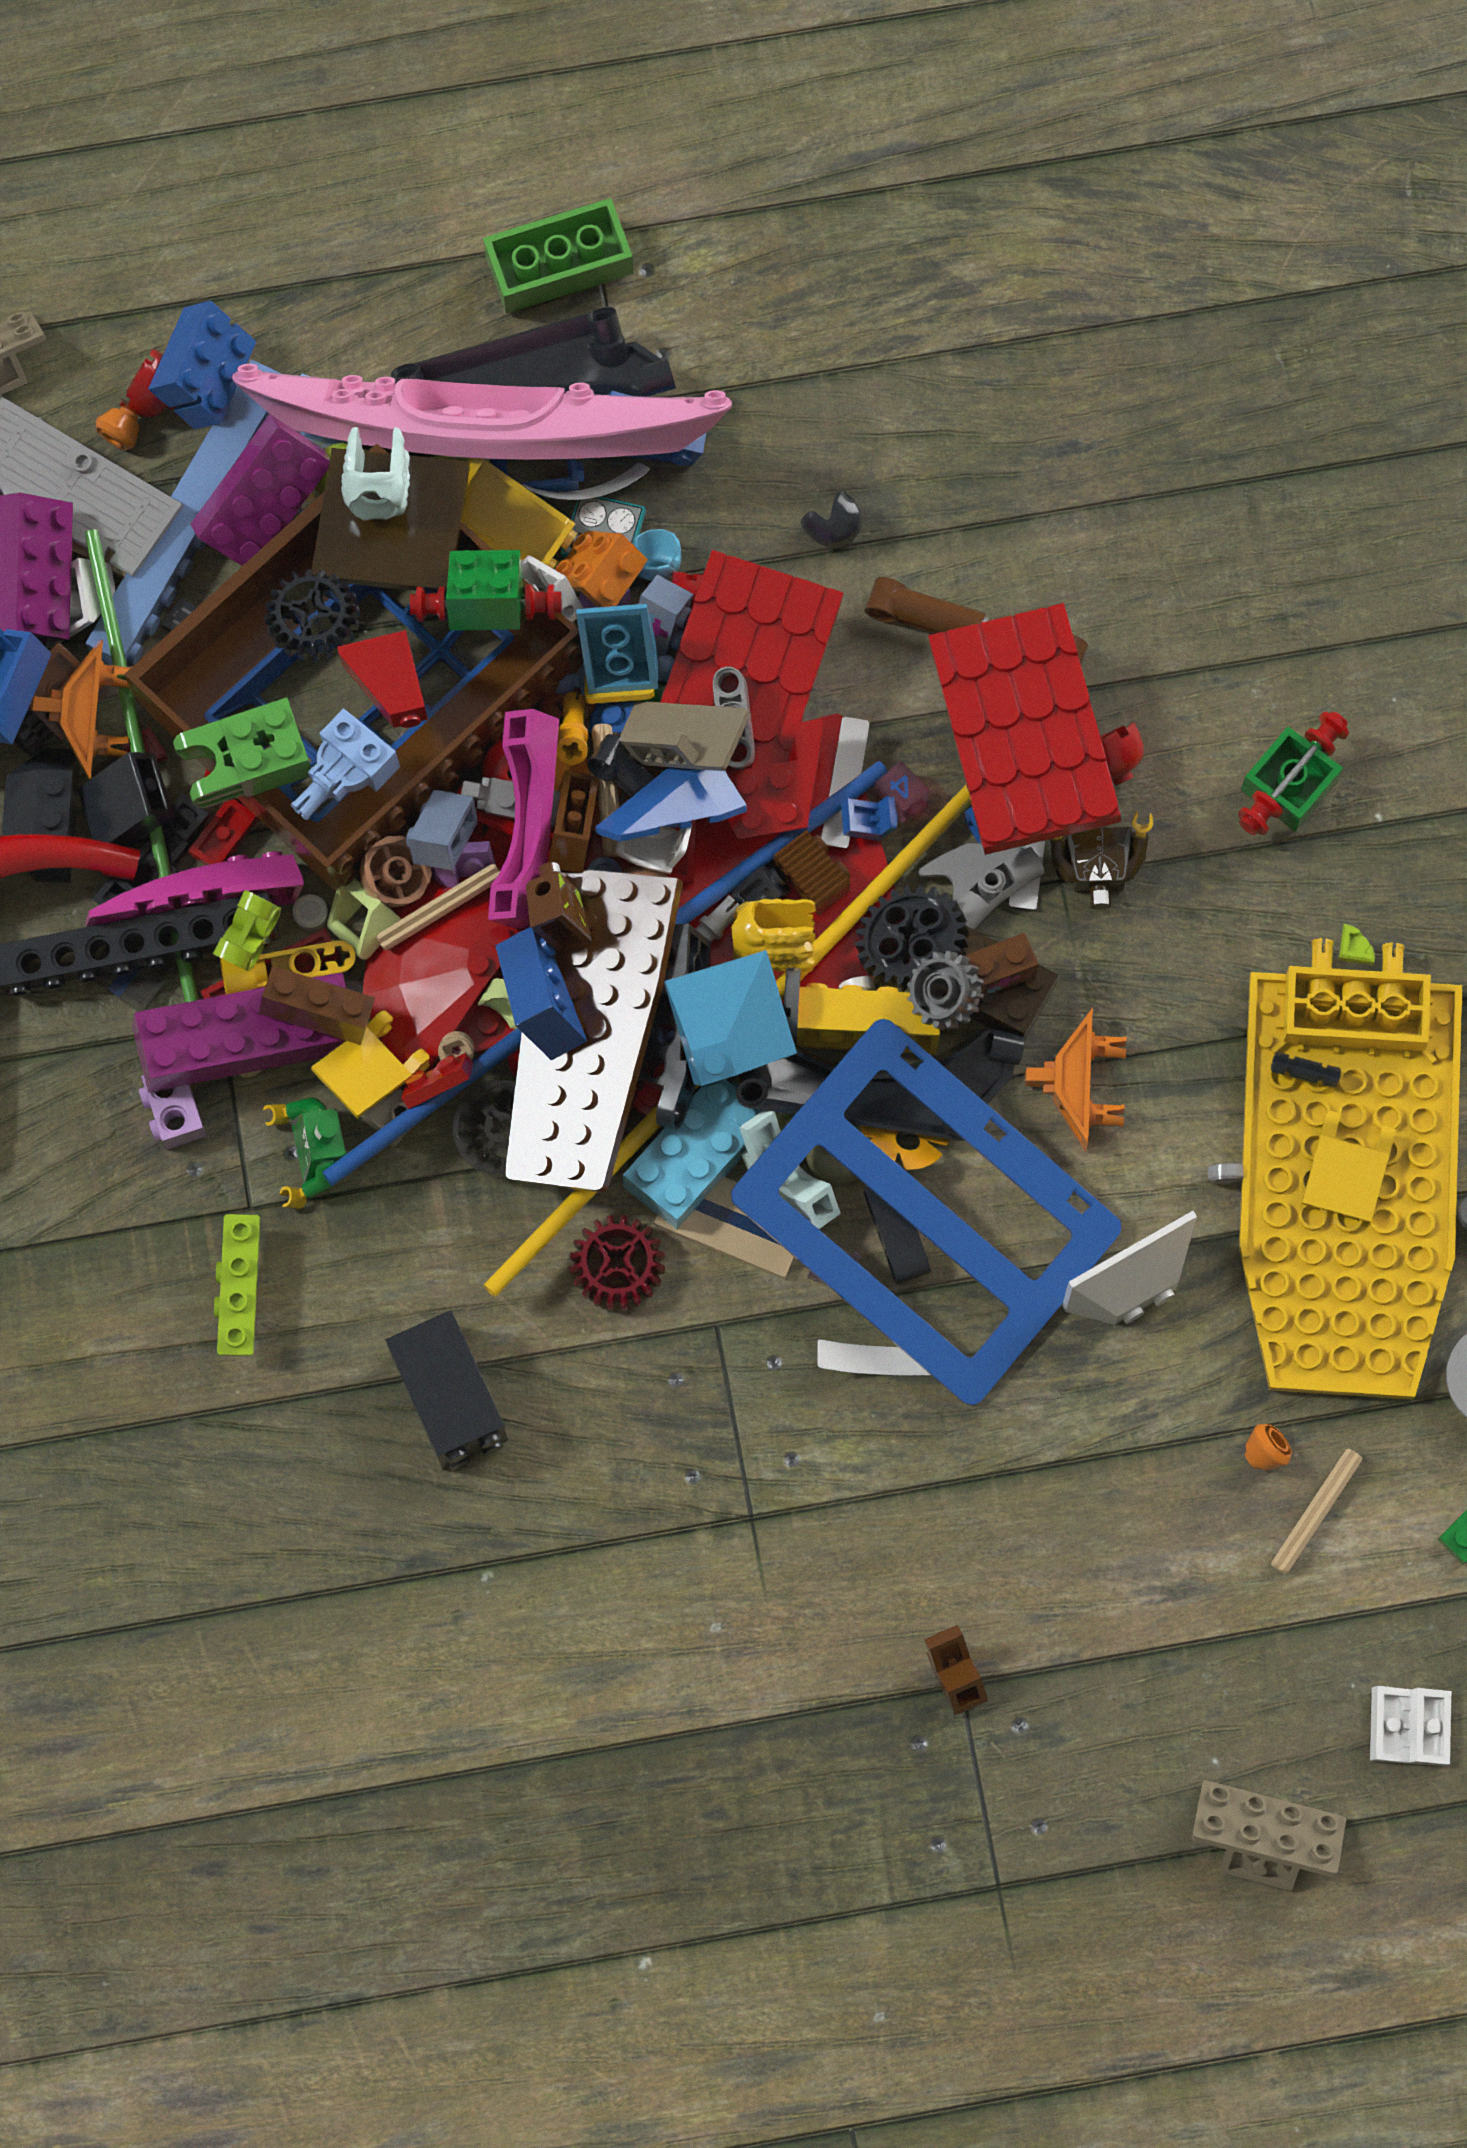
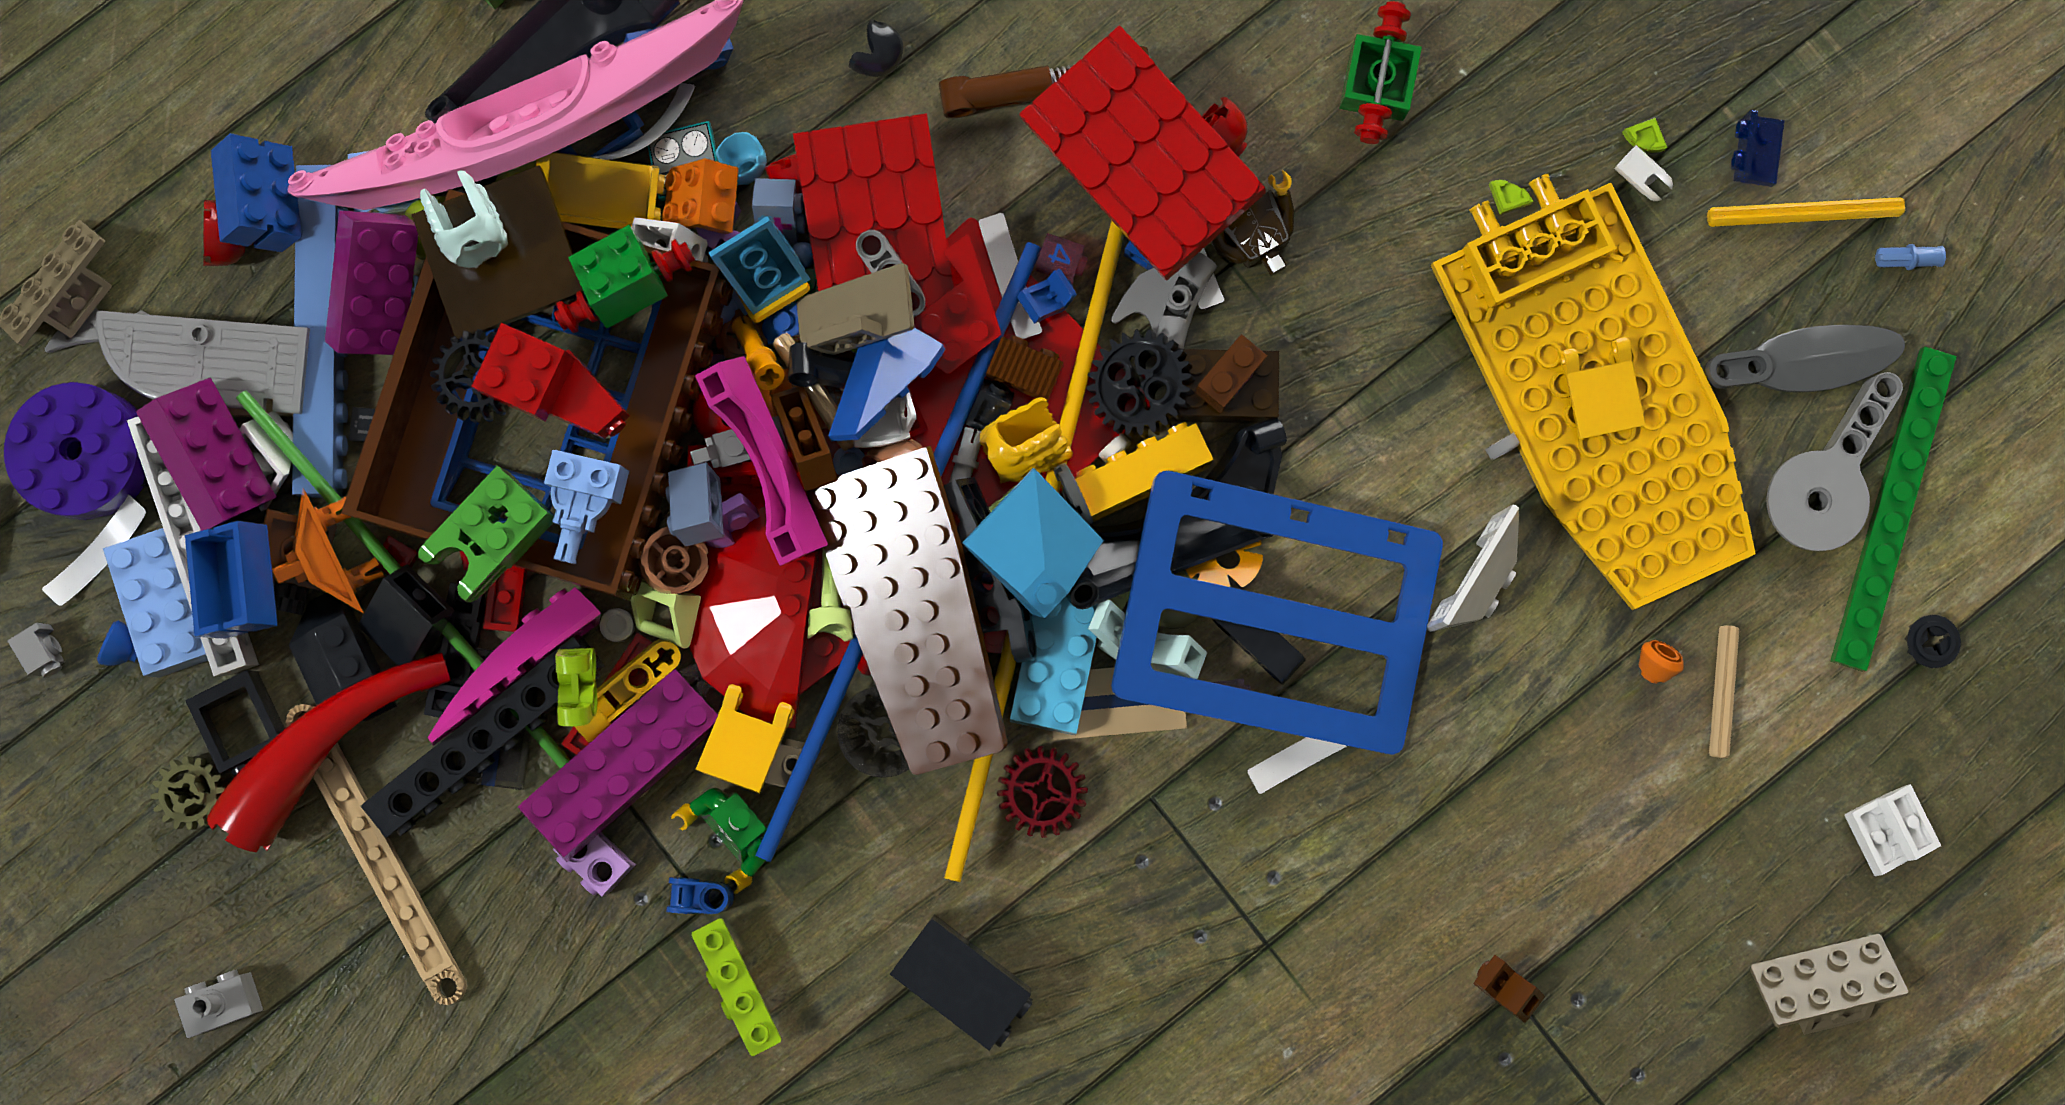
camera: 30 degrees left, 10 degrees up
orange cone [95,407,140,451] -> none
reddish brown brick [259,966,375,1045] -> none
tan axle [377,864,500,950] -> none
red plate [401,1052,474,1109] -> none
tan tile [438,1031,475,1060] -> none
blue wedge [495,927,587,1060] -> none
reddish brown torso [526,862,592,954] -> none
dark grey gear [907,951,984,1030] -> none
orange connector [1025,1008,1127,1152] -> none
black axle [1271,1052,1341,1088] -> none
none -> red brick [471,323,575,422]
none -> blue piece [666,877,734,914]

